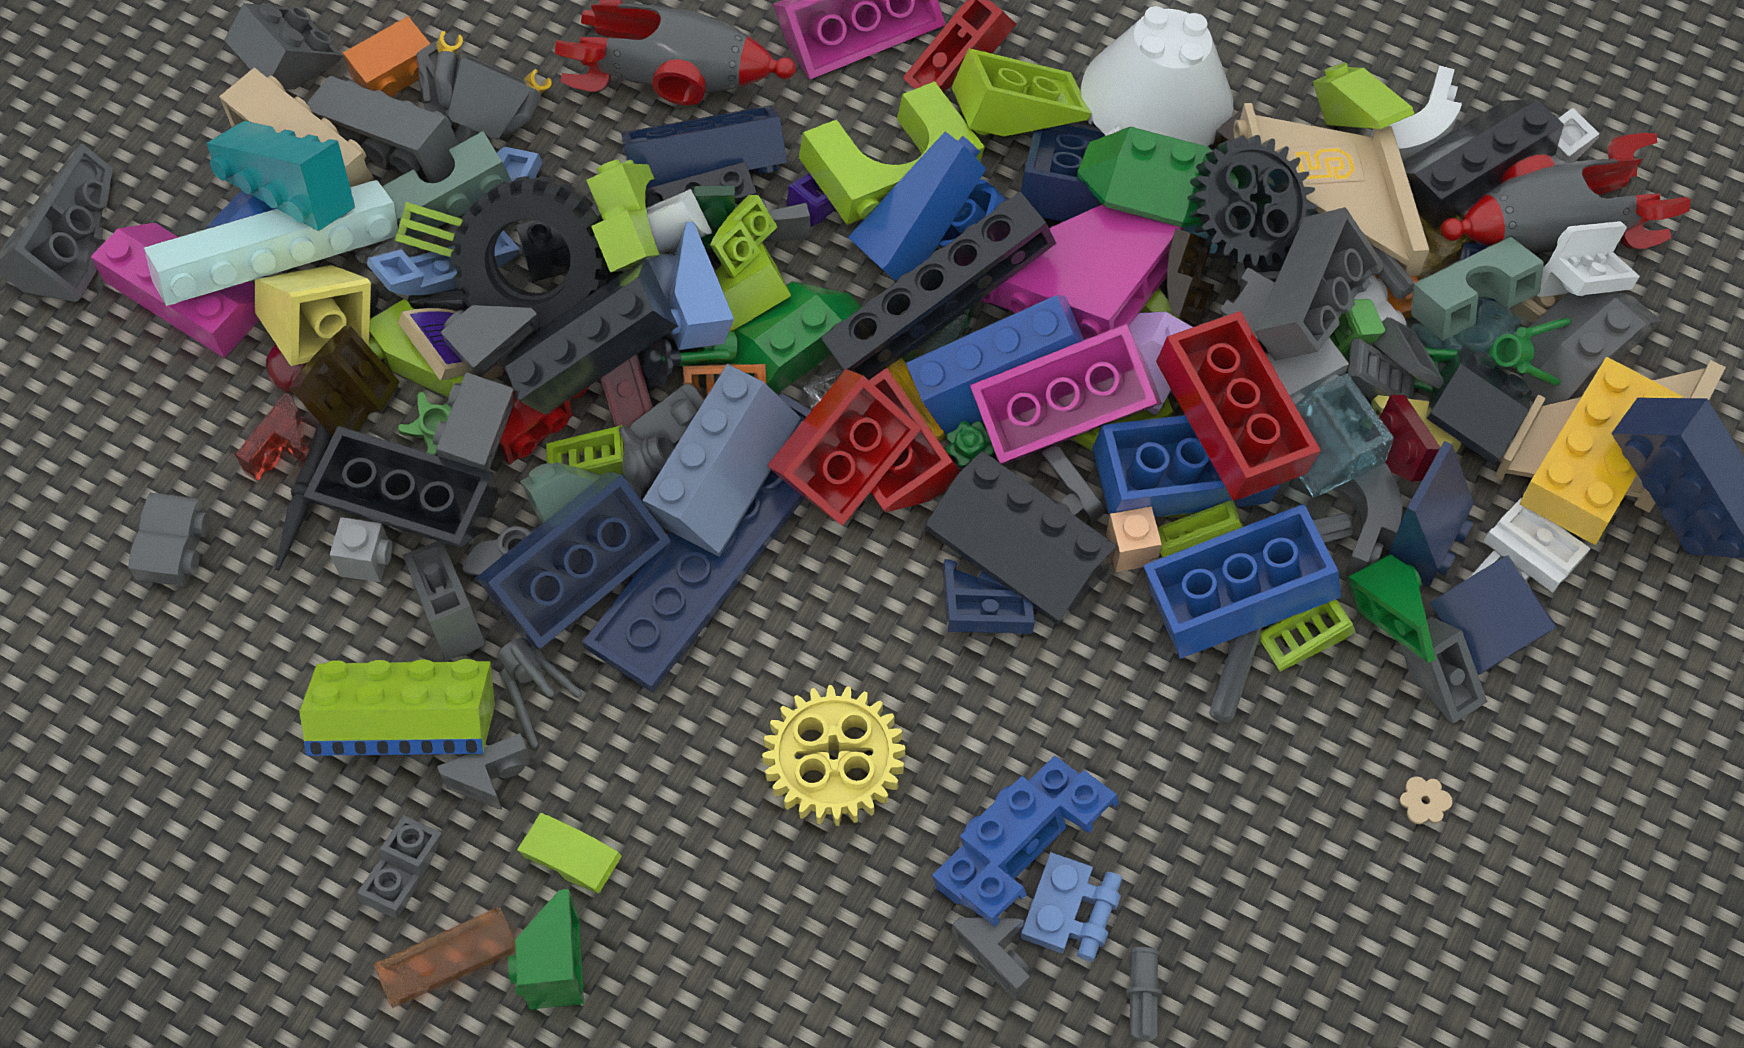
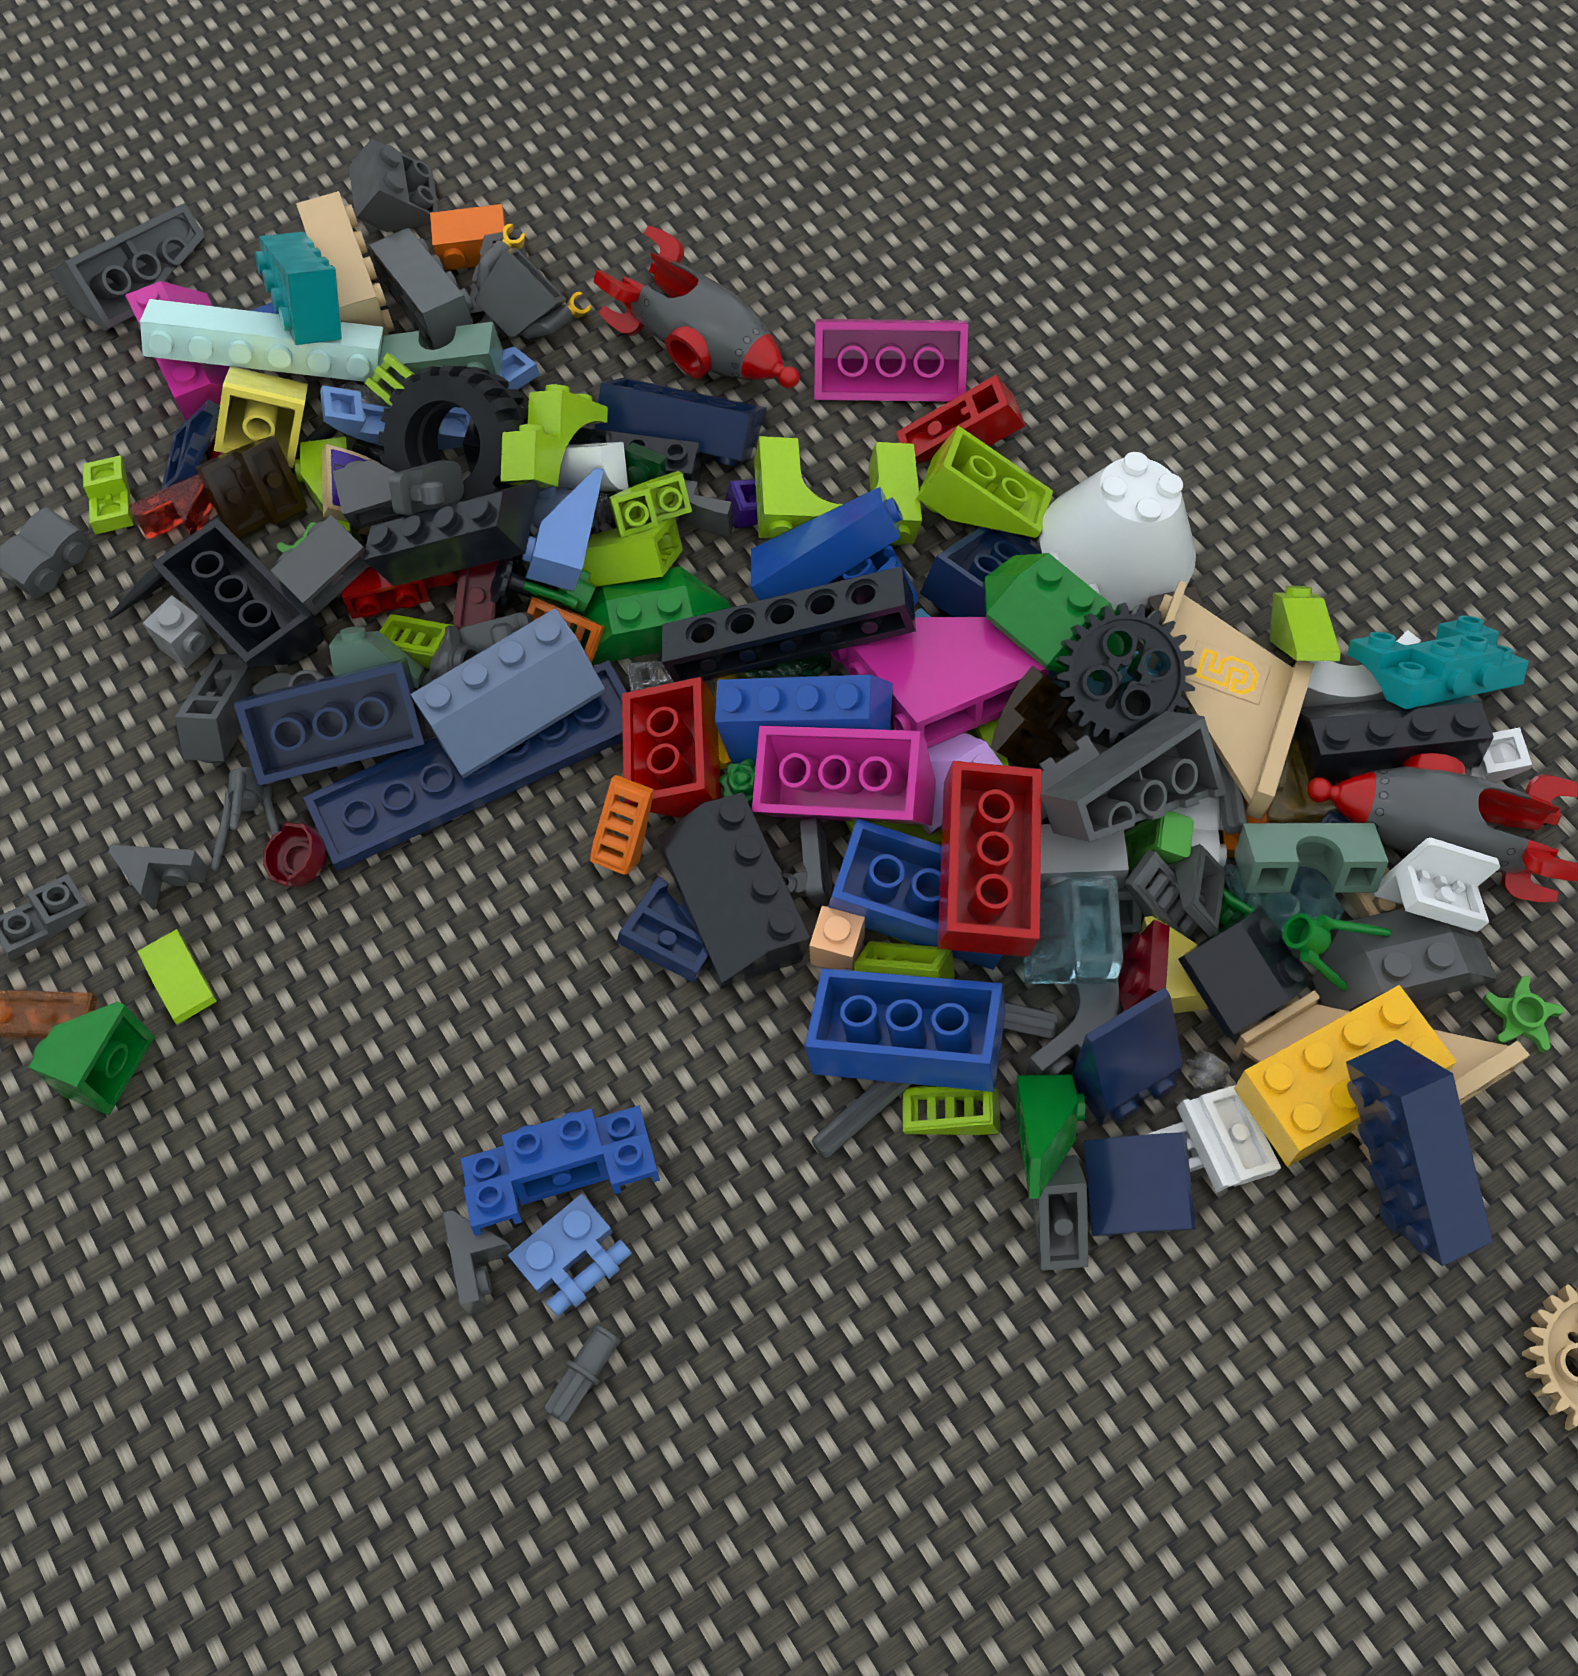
camera: 30 degrees right, 0 degrees up
lime brick [299,659,495,756] -> none
light yellow gear [762,685,905,826] -> none
red slope [767,369,922,526] -> none
tan plant [1400,777,1452,824] -> none
none -> lime slope [83,455,134,535]
none -> dark blue wing [160,400,220,501]
none -> dark red hair [263,822,327,887]
none -> dark grey piece [389,460,464,515]
none -> orange slope [590,775,654,875]
none -> clear plate [1186,1050,1231,1092]
none -> teal bracket [1347,616,1529,709]
none -> bright green animal [1483,976,1565,1053]

